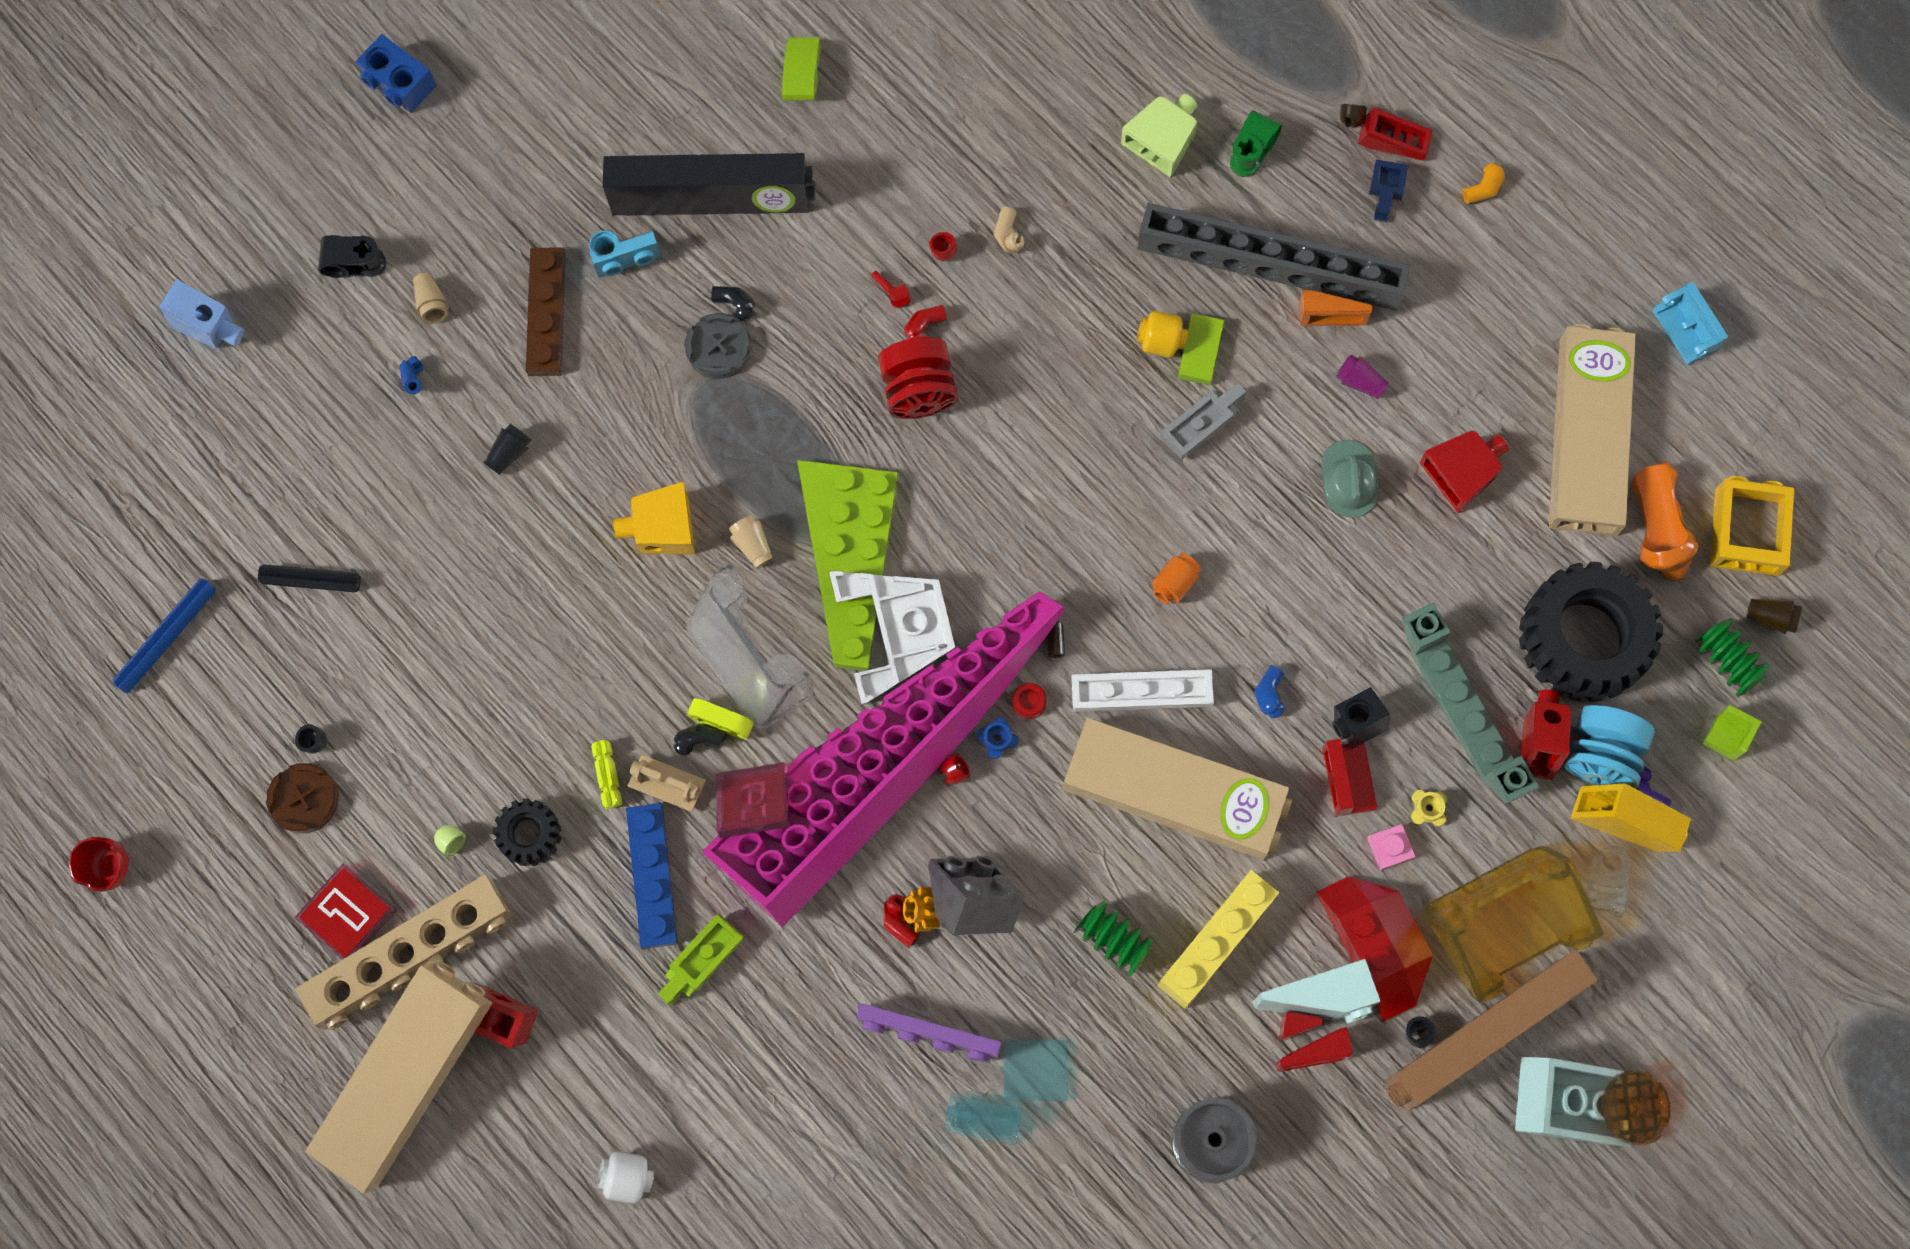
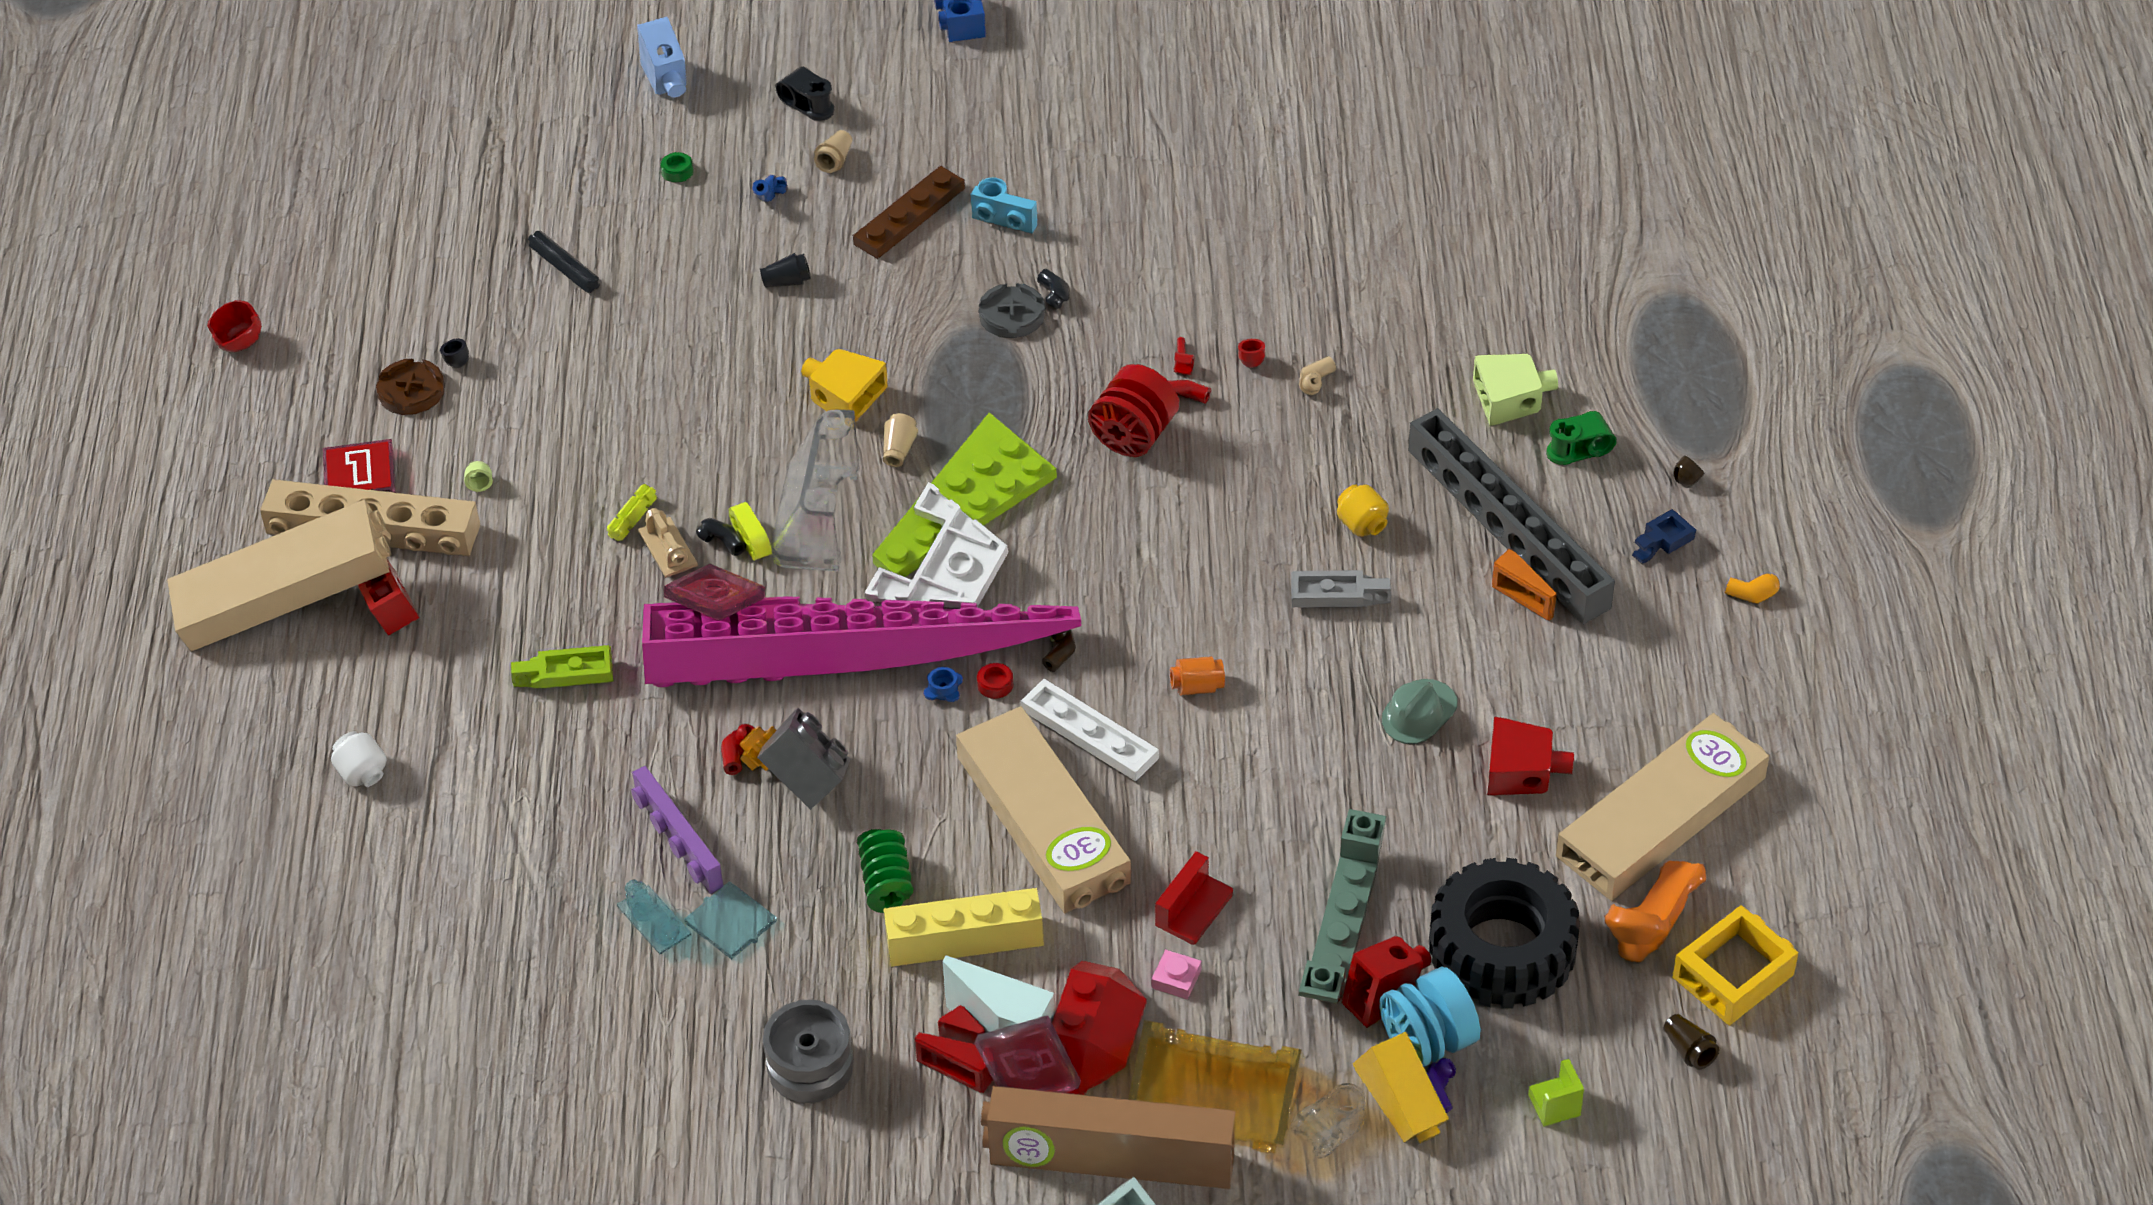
camera: 40 degrees right, 25 degrees down
blue axle [112,578,216,693] -> none
black tyre [493,798,561,866] -> none
black brick [603,153,815,216] -> none
blue plate [626,803,678,949] -> none
lime slope [782,37,821,101] -> none
red hinge [939,753,970,785] -> none
lime tile [1178,313,1224,385] -> none
blue arm [1255,665,1285,718] -> none
black brick [1332,687,1390,749] -> none
magenta cone [1336,354,1389,399] -> none
red slope [1358,107,1433,161] -> none
light yellow plate [1411,790,1447,827] -> none
medium azure hinge [1652,281,1728,365] -> none
green piece [1694,618,1770,698] -> none
none -> green tile [660,152,694,183]
none -> clear pink tile [974,1015,1081,1093]

